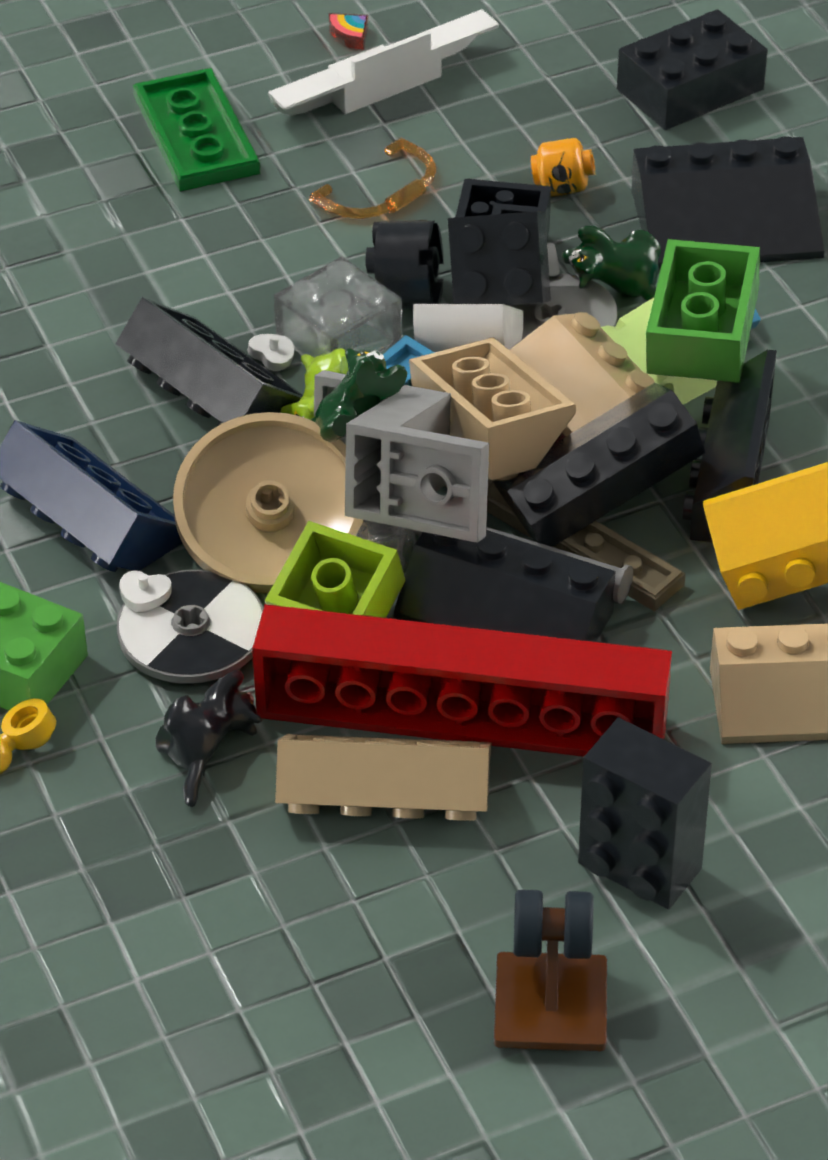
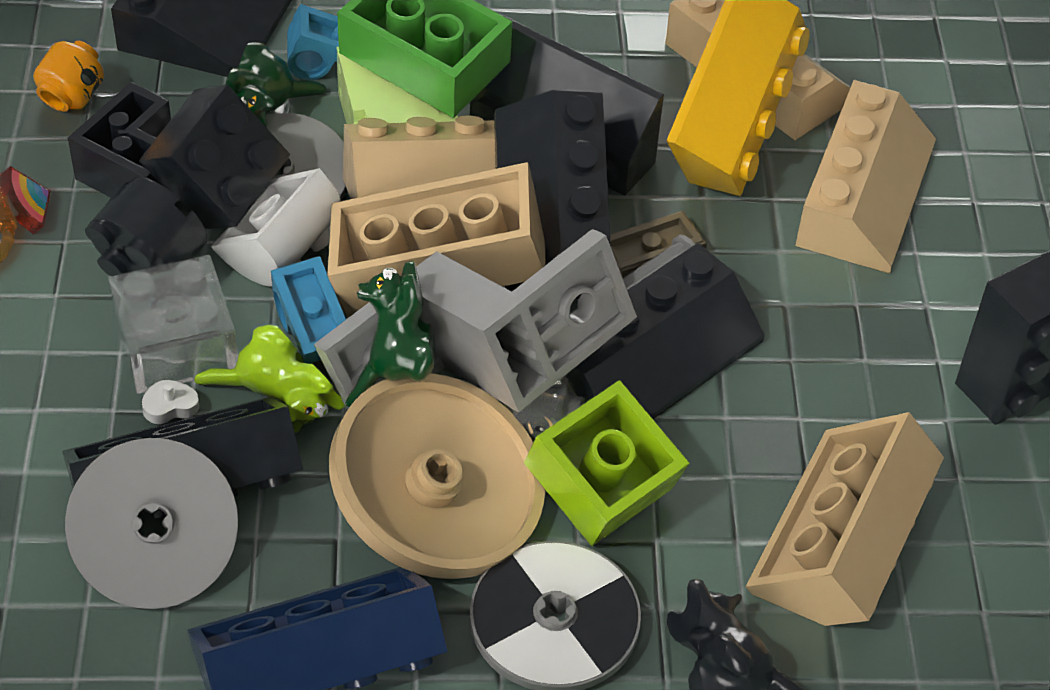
camera: 70 degrees left, 5 degrees up
white piece [119,571,172,612] -> none
red brick [252,604,672,757] -> none
none -> tile [0,166,51,235]
none -> light grey piece [65,438,238,609]

